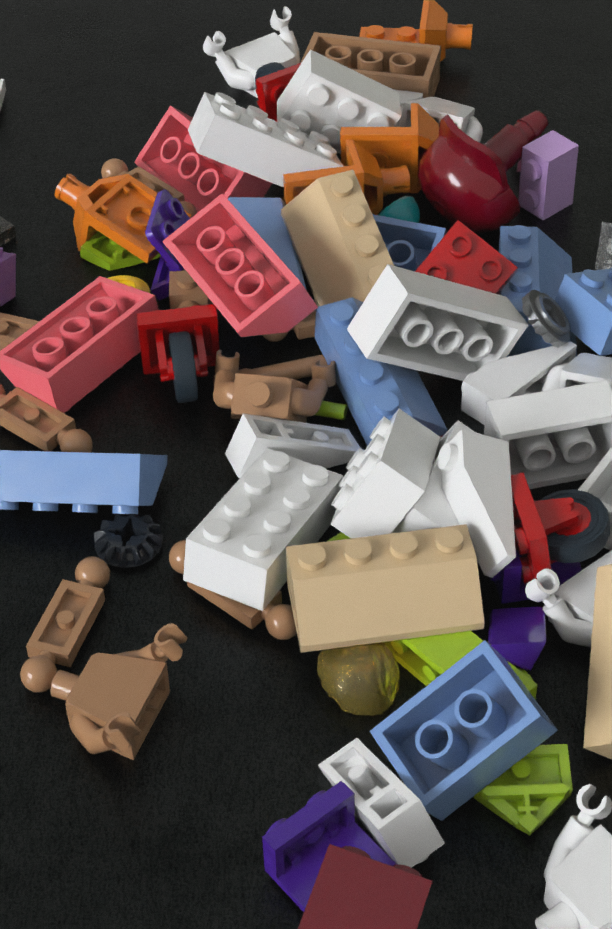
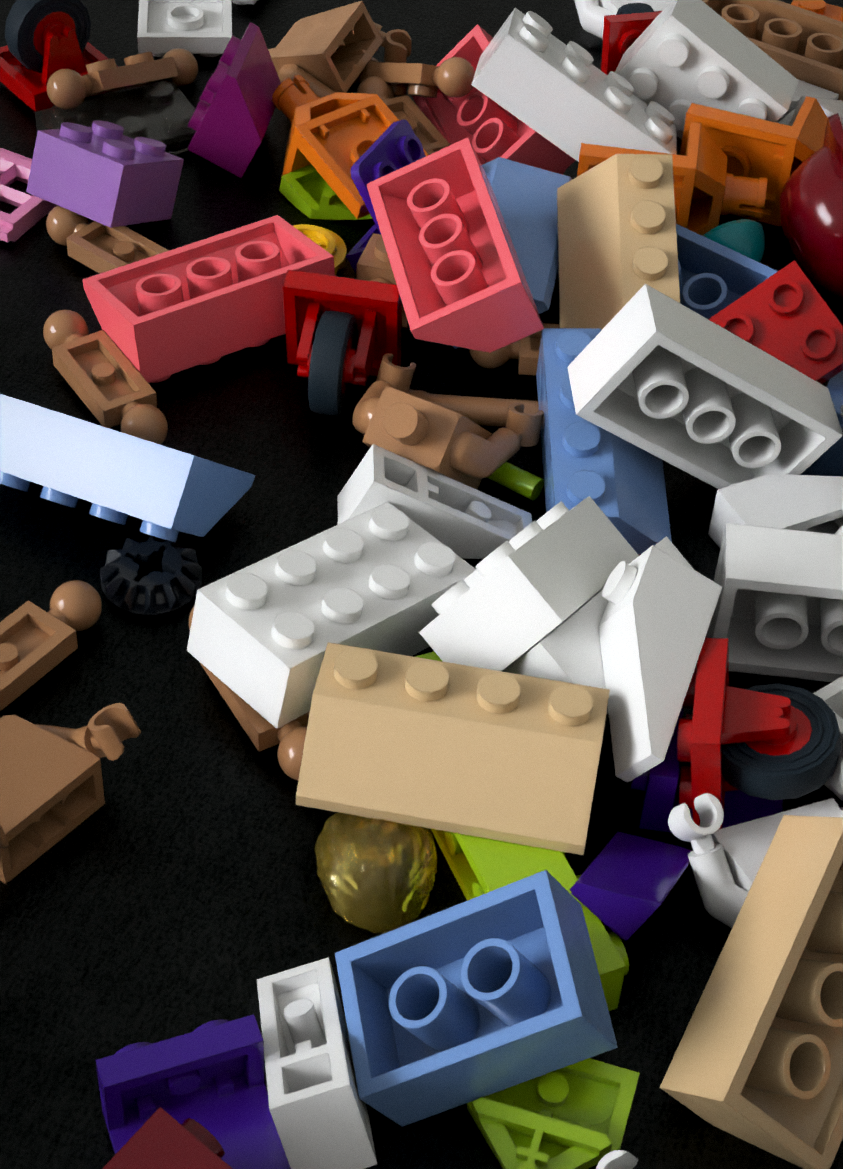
camera: 15 degrees right, 0 degrees up
none -> magenta slope [187,22,281,178]
none -> medium nougat torso [268,1,412,98]
none -> medium nougat plate [351,56,475,98]

